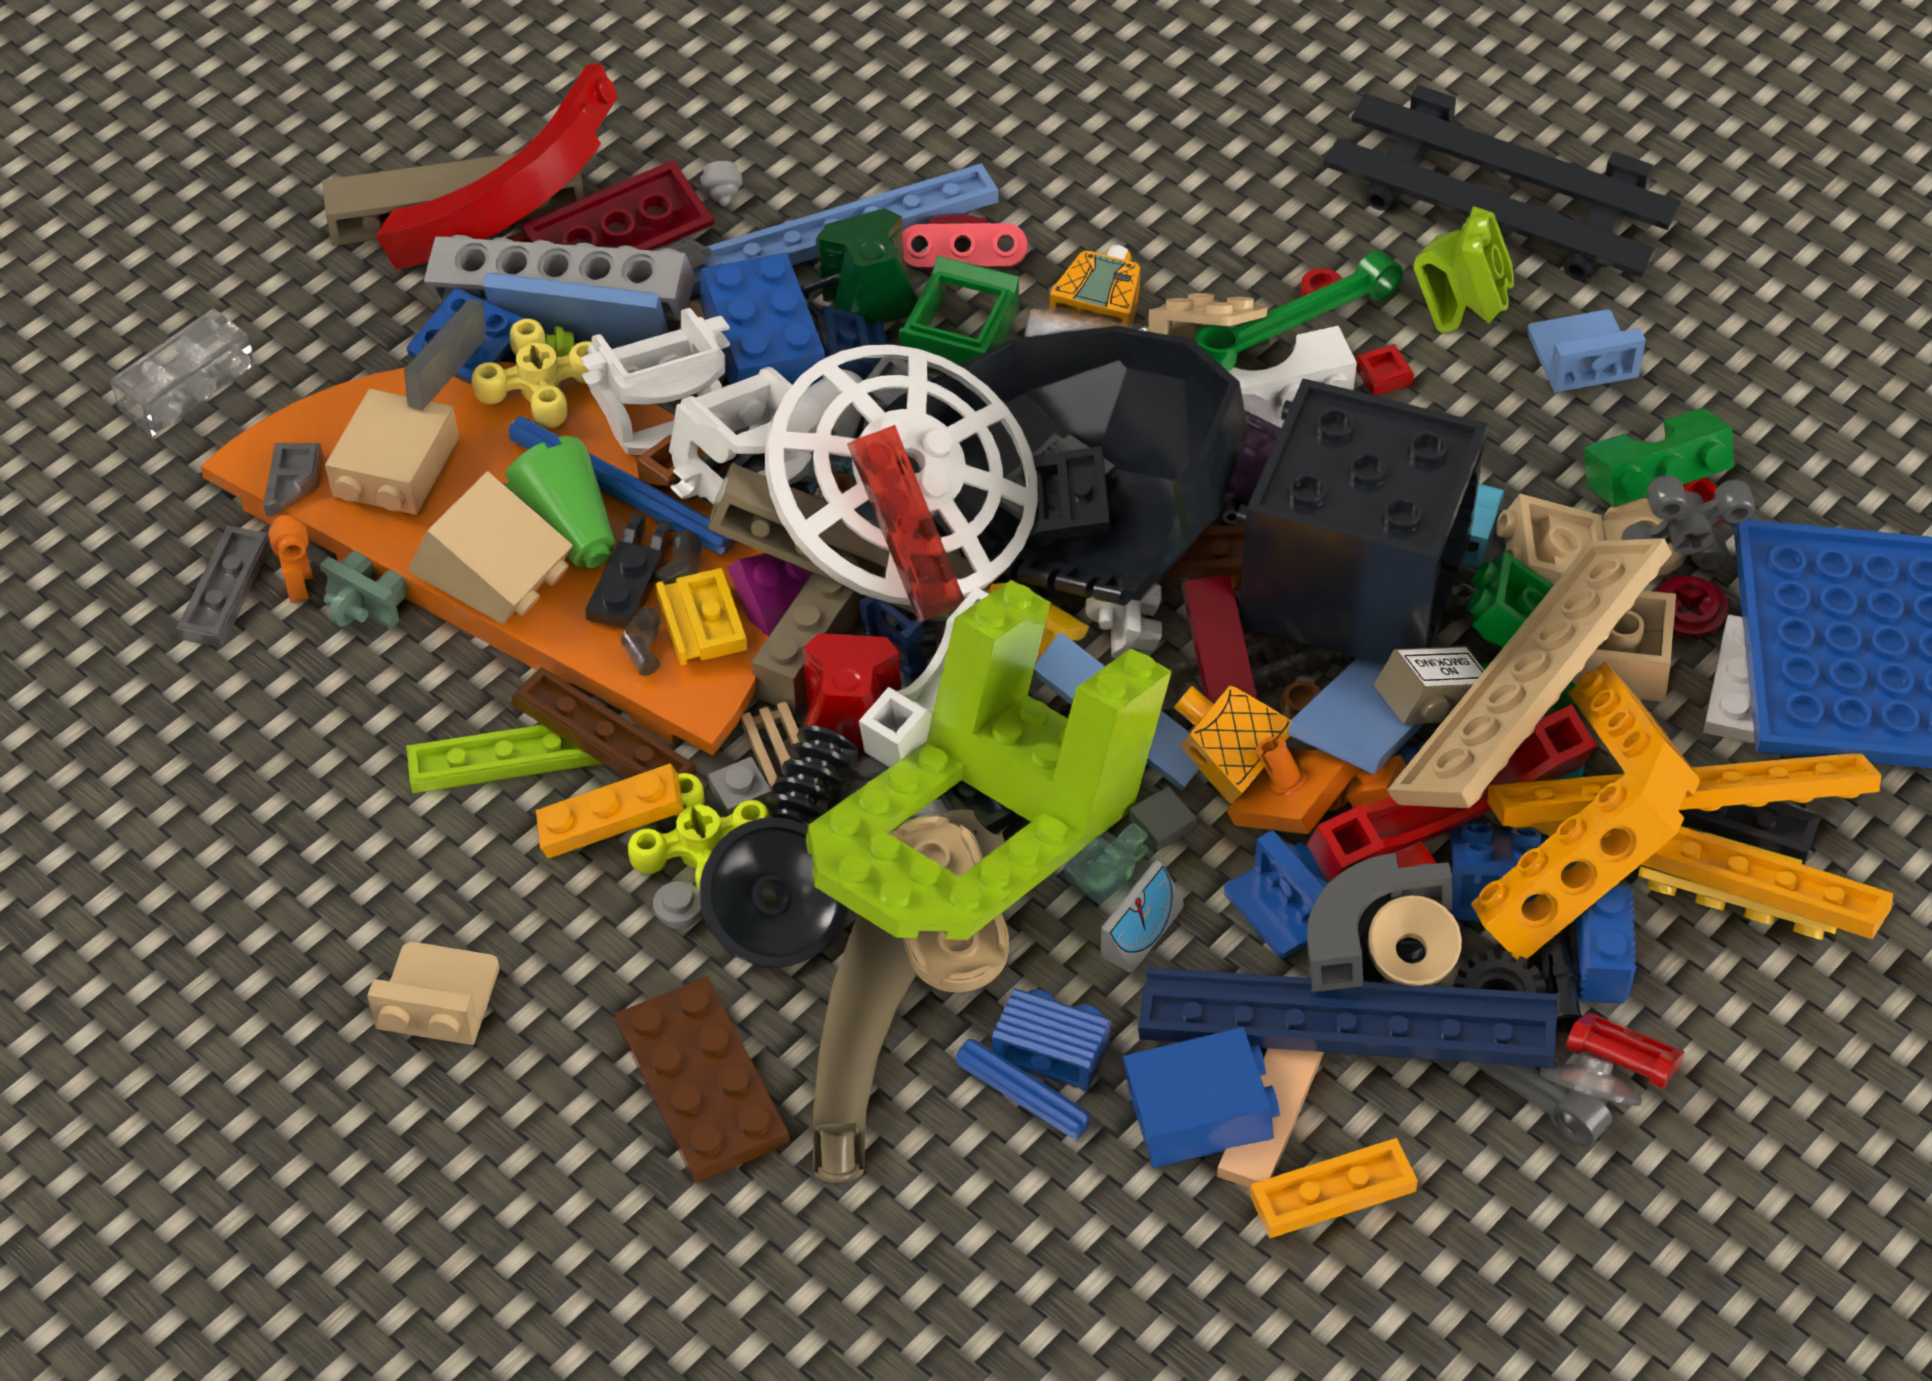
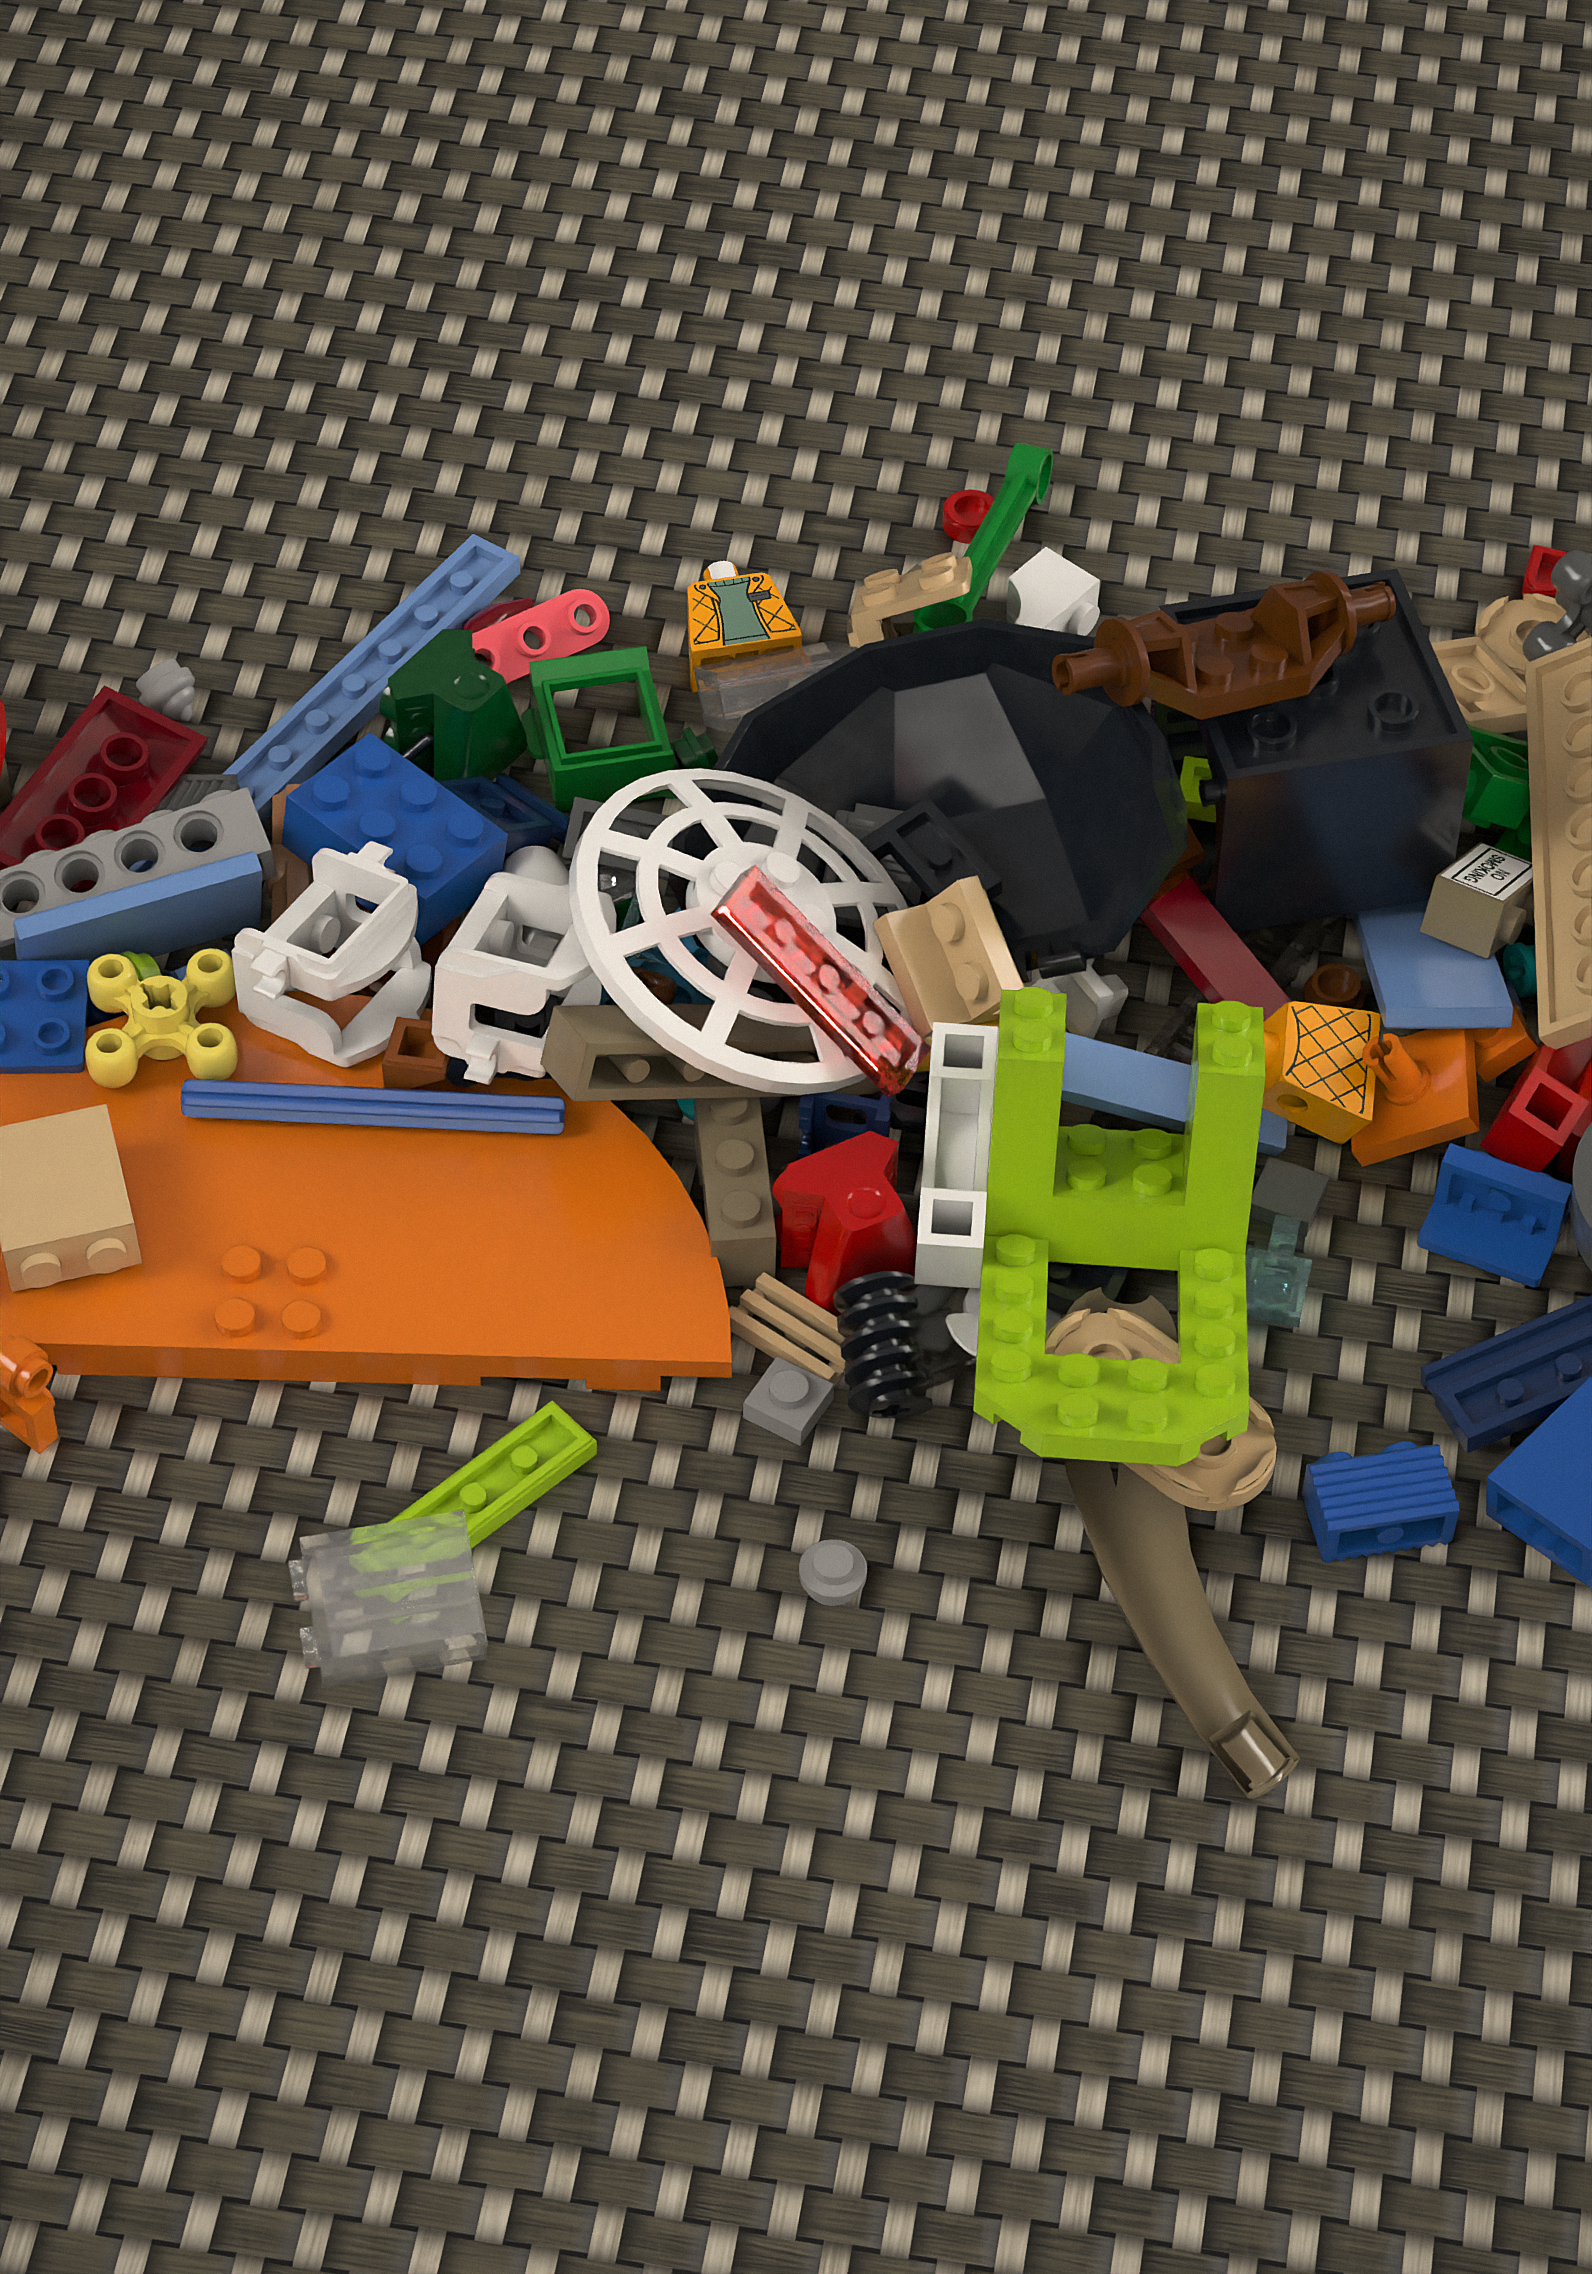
camera: 35 degrees left, 0 degrees up
sand green hips [319,550,408,630] -> none
tan bracket [367,942,500,1045] -> none
dark grey tile [404,299,486,410] -> none
tan slope [408,471,573,624] -> none
bright green cone [502,436,615,568] -> none
reddish brown tile [511,666,697,779] -> none
light orange plate [536,763,683,859] -> none
black hinge [585,514,673,631] -> none
reddish brown plate [614,976,790,1184] -> none
clear smoke arm [621,607,662,676] -> none
neon yellow gear [628,773,770,890] -> none
clear smoke arm [653,530,702,585] -> none
yellow plate [656,568,747,666] -> none
black dish [699,817,848,968] -> none
magenta wing [727,553,814,637] -> none
blue axle [956,1039,1090,1139] -> none
slope [1100,860,1184,972] -> none
black fence [1323,85,1681,280] -> none
red tile [1355,344,1414,396] -> none
lime piece [1413,206,1514,333] -> none
medium blue bracket [1527,310,1646,393] -> none
green arch [1584,407,1734,508] -> none
none -> clear brick [288,1510,488,1688]
none -> tan bracket [873,875,1024,1040]
none -> reddish brown plate [1052,570,1396,720]

